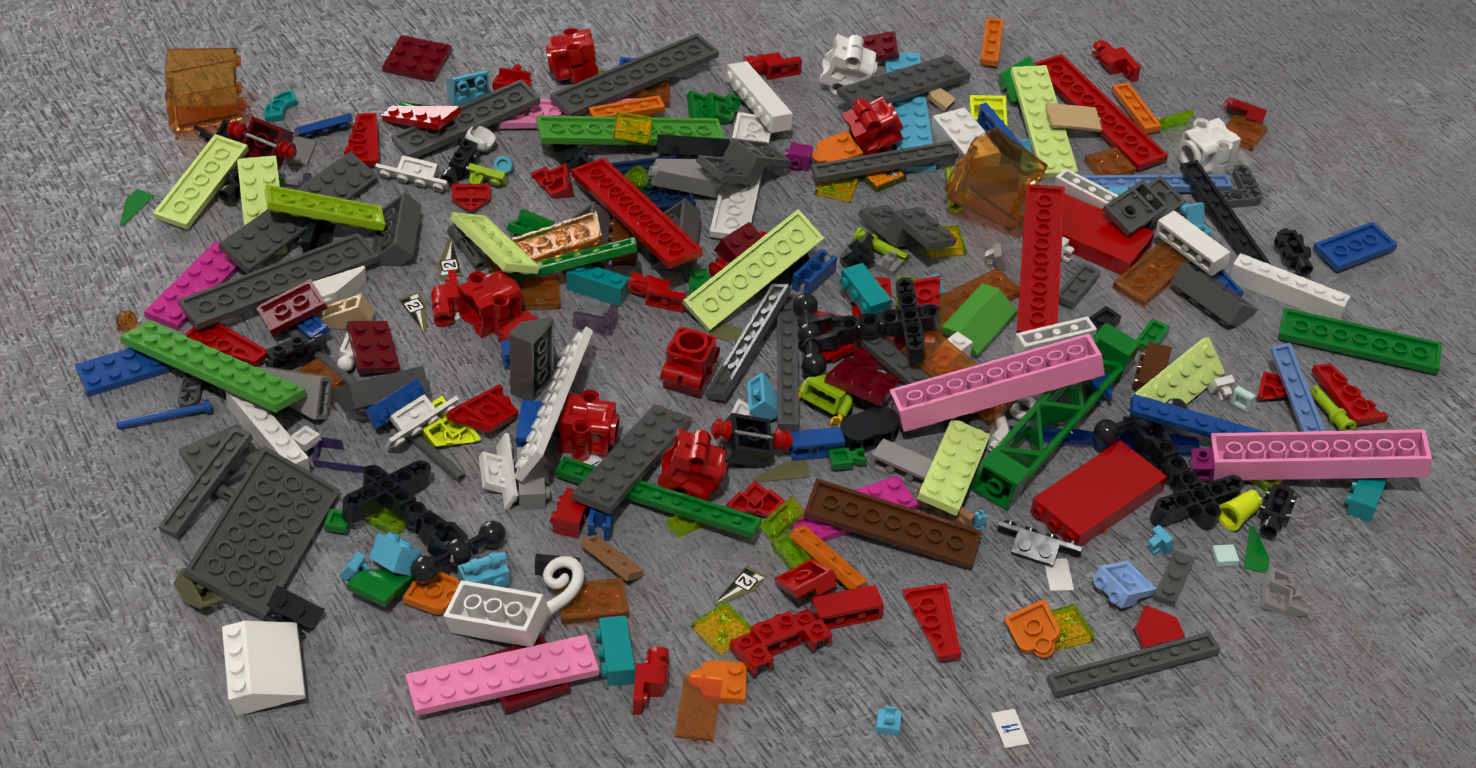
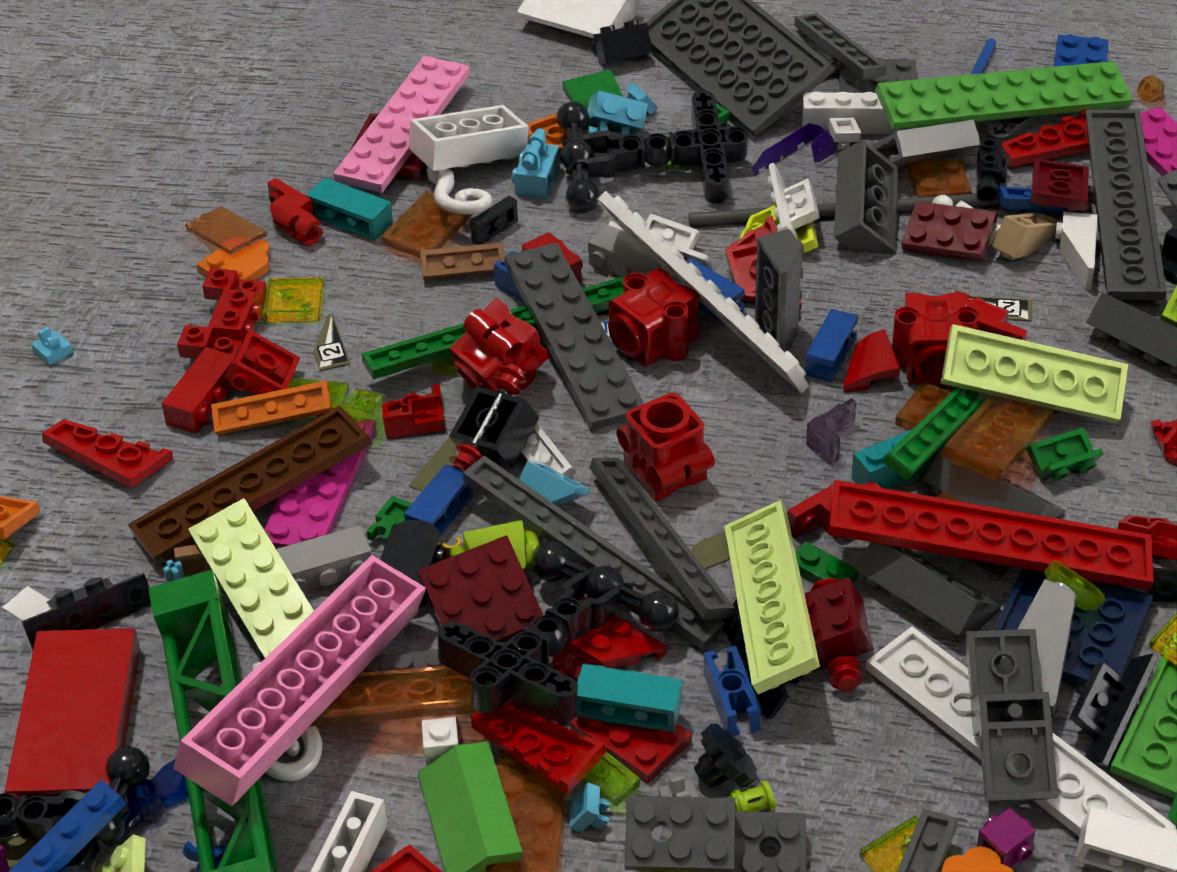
camera: 135 degrees right, 0 degrees up
blue plate [364,379,427,428] -> none

